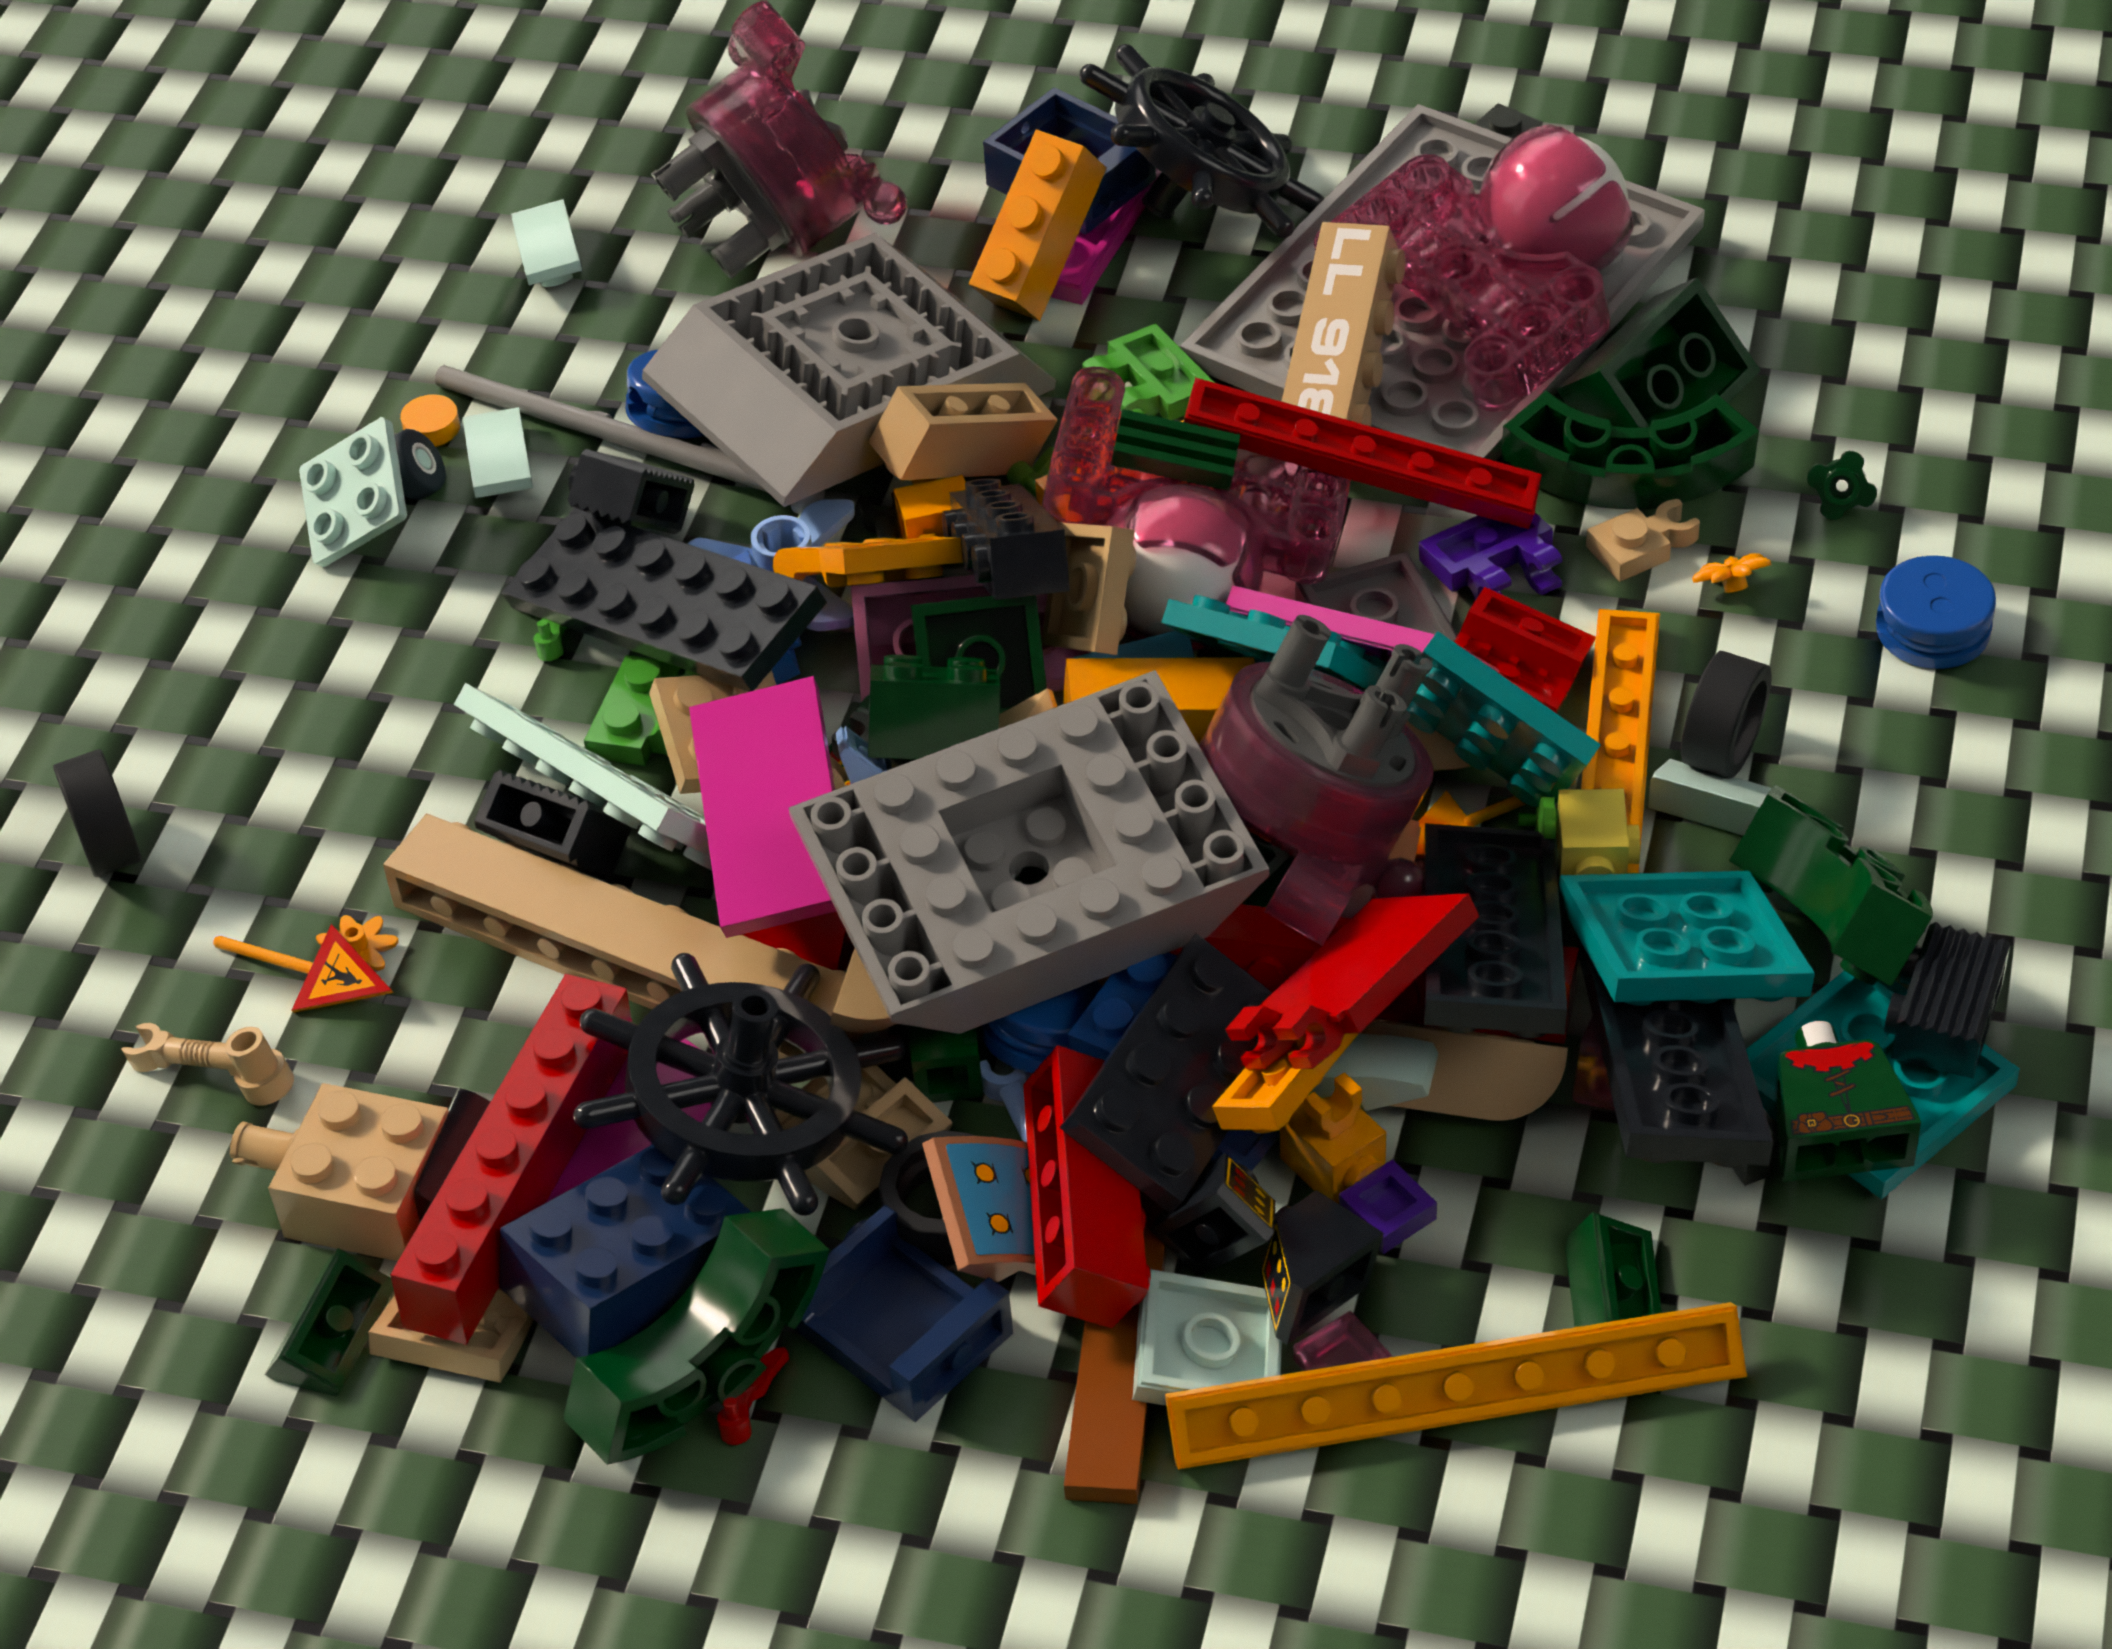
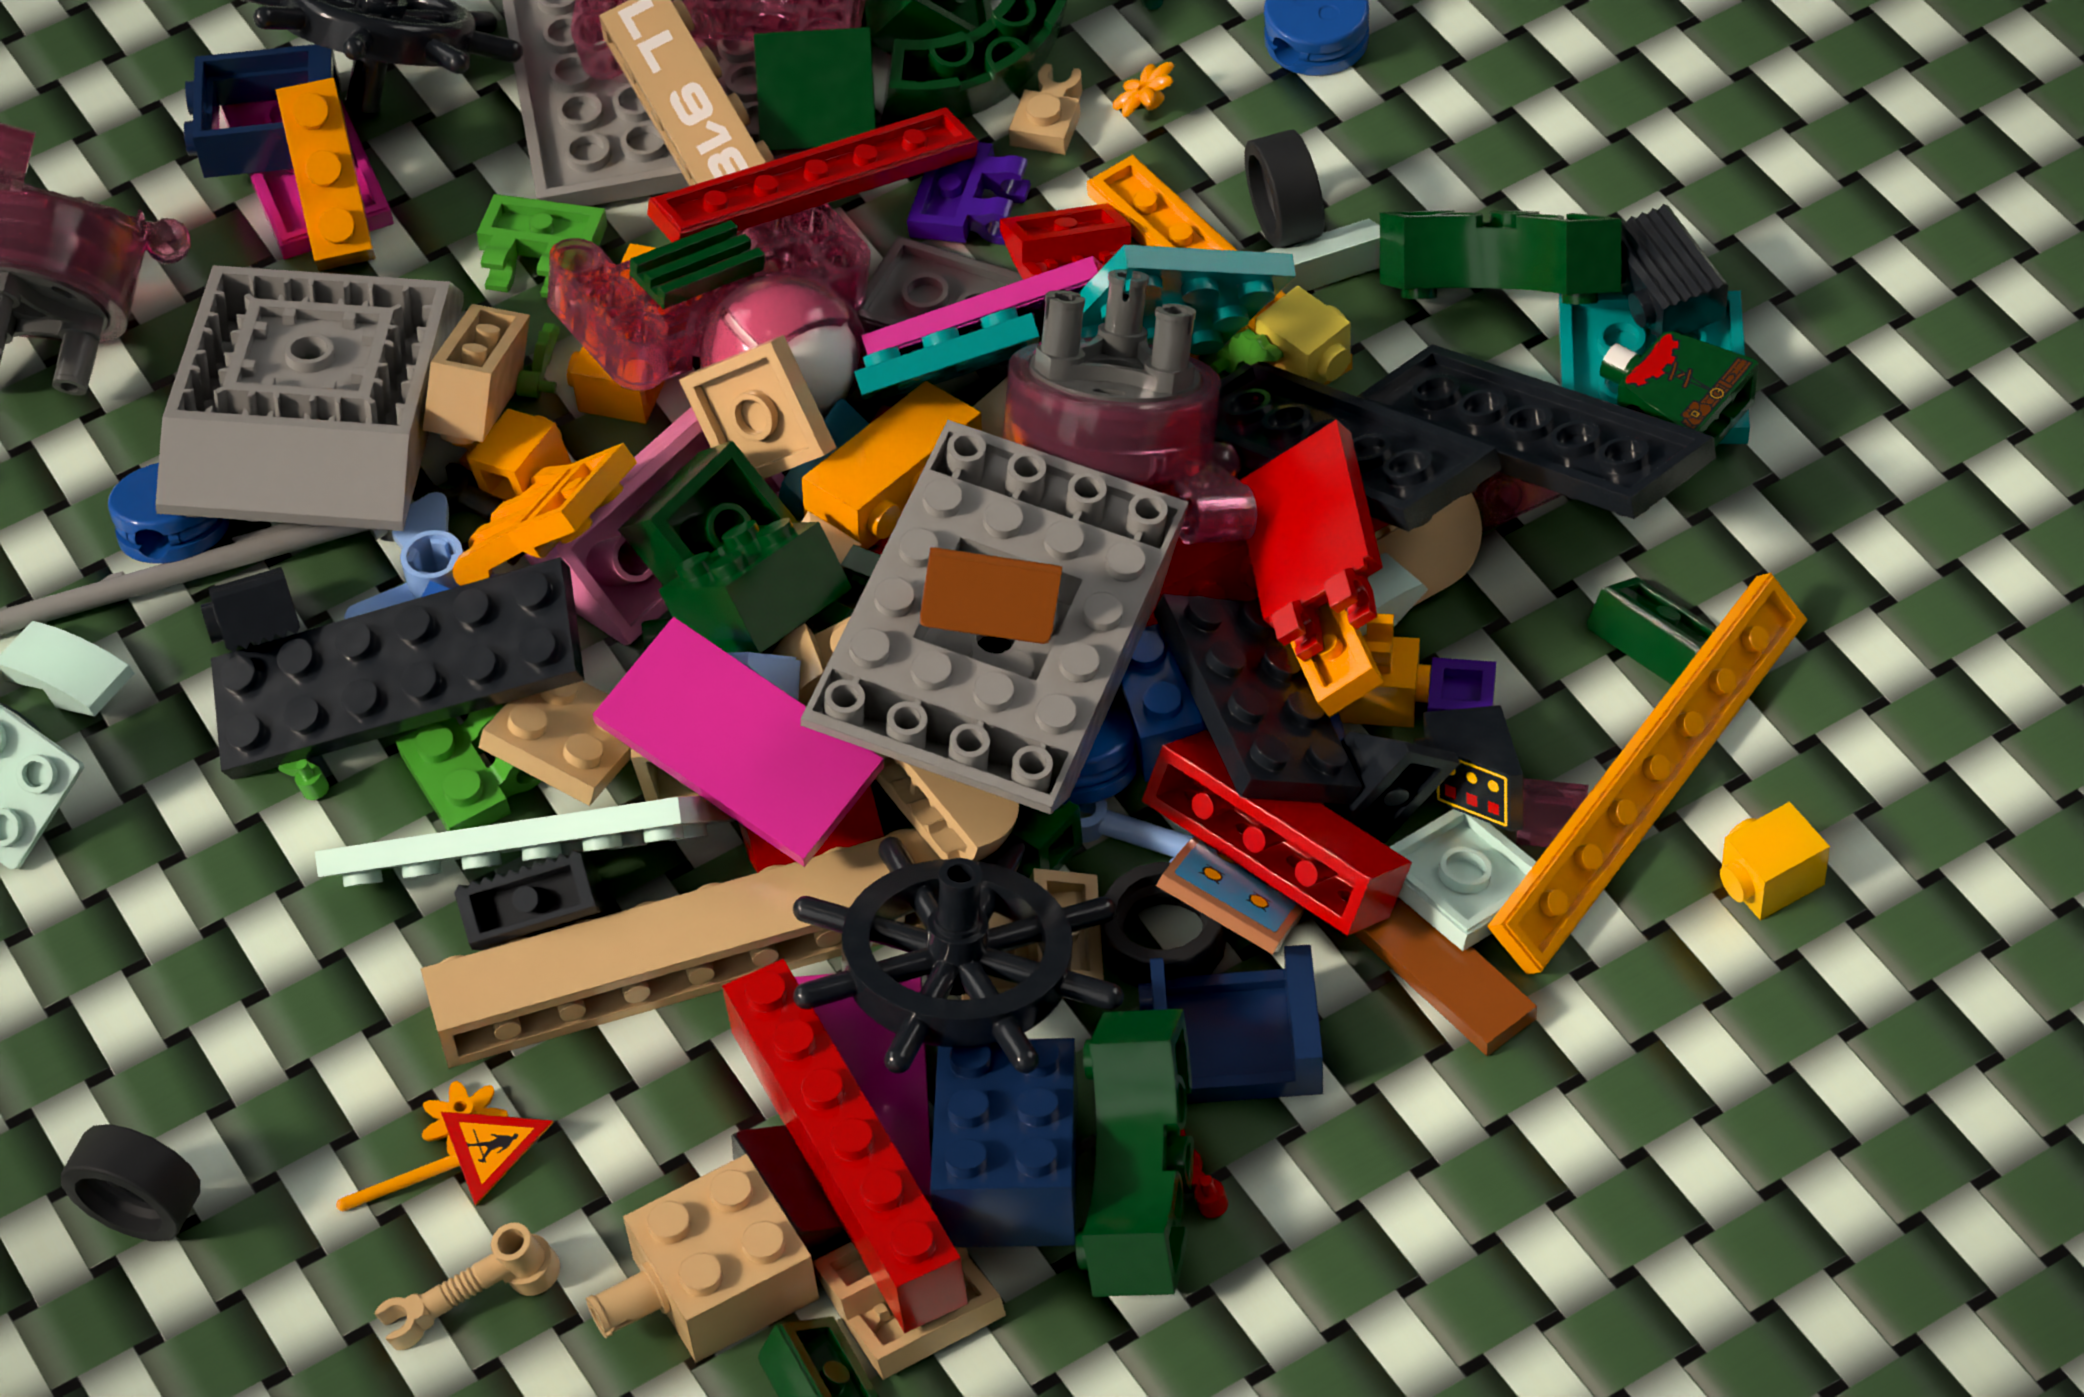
camera: 45 degrees left, 5 degrees up
black brick [942,478,1070,600] -> none
teal plate [1558,871,1815,1006] -> none
none -> dark green tile [754,27,876,151]
none -> dark orange slope [919,547,1062,644]
none -> yellow brick [1720,801,1830,921]

